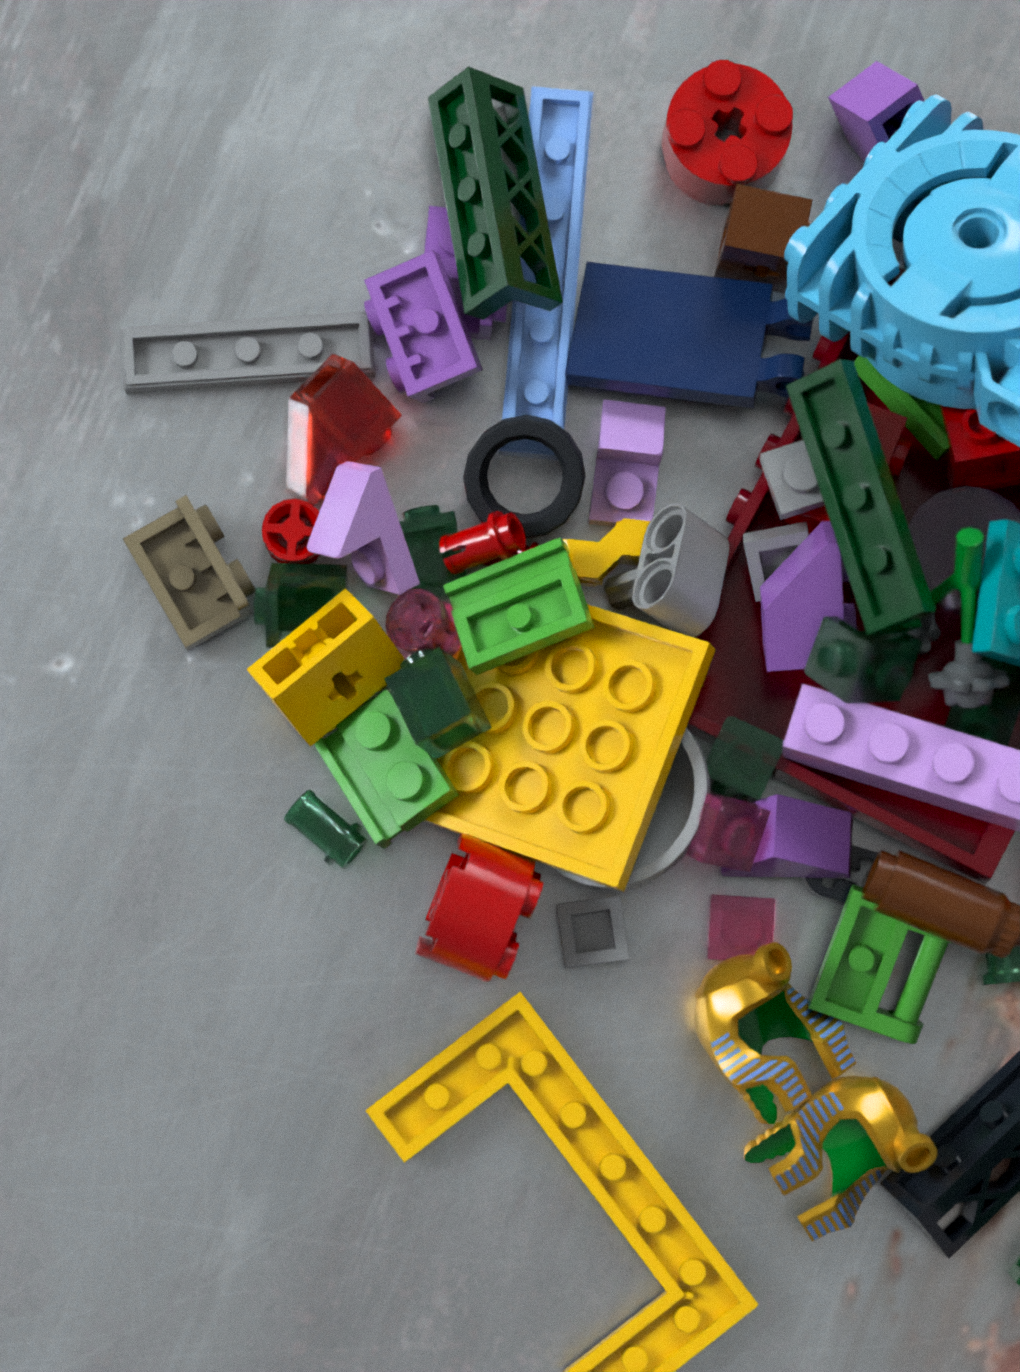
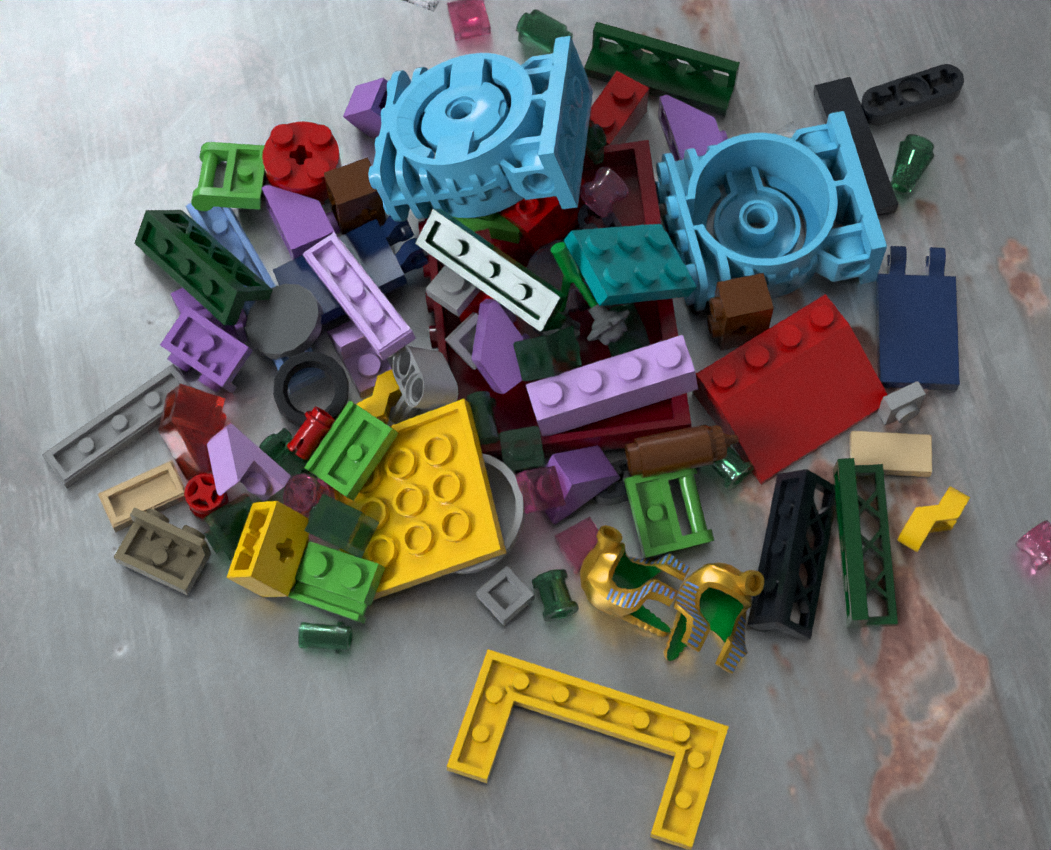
camera: 25 degrees left, 15 degrees down
red brick [415,833,544,982] -> none
none -> tan tile [98,460,186,532]
none -> bright green plate [191,142,266,211]
none -> dark grey tile [246,284,323,360]
none -> medium lavender slope [262,185,340,260]
none -> lavender tile [302,232,416,361]
none -> clear green pin [466,391,500,445]
none -> clear green bush [531,569,579,622]

